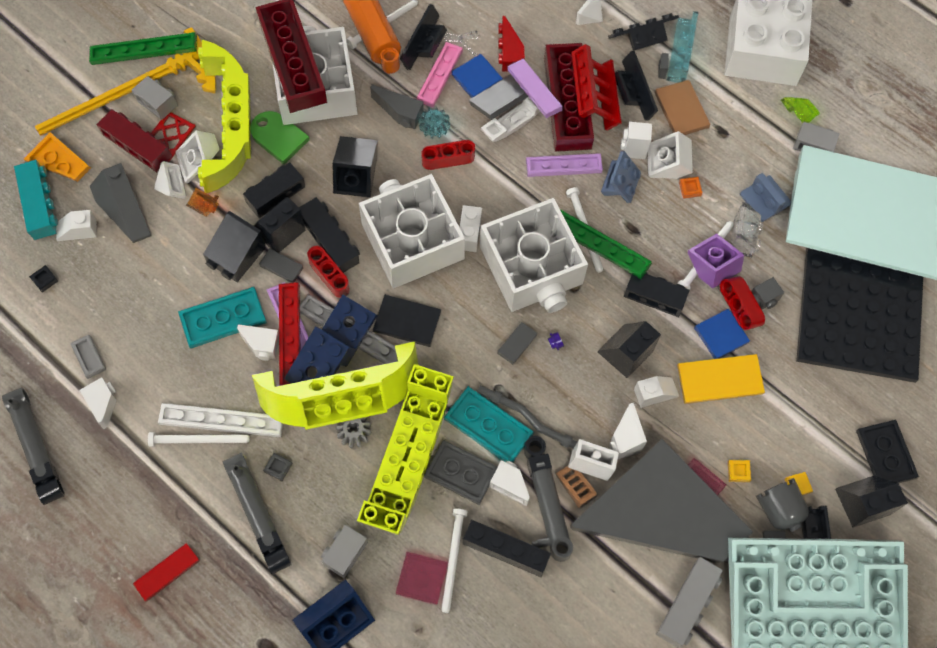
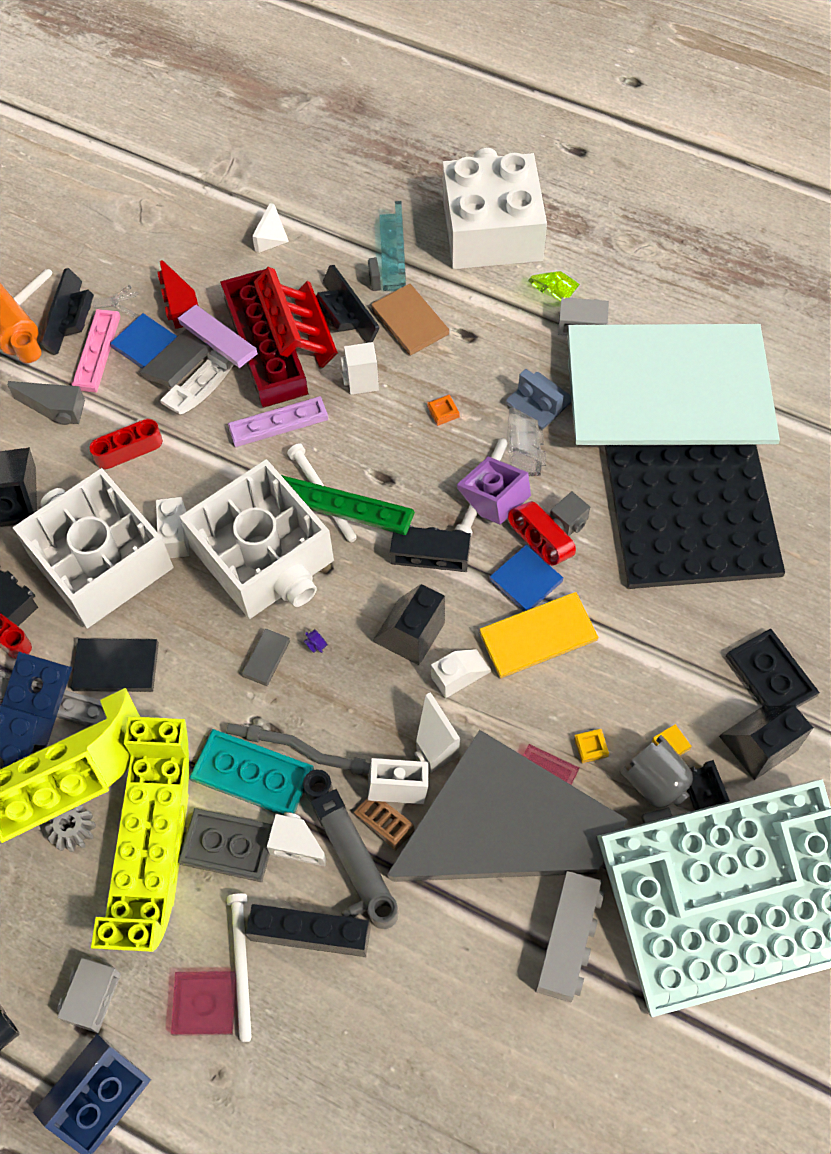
camera: 10 degrees left, 5 degrees down
clear light blue gear [419,107,450,139] -> none
sand blue bracket [601,151,641,203] -> none
black bracket [608,13,679,51] -> none
white slope [648,131,693,179] -> none

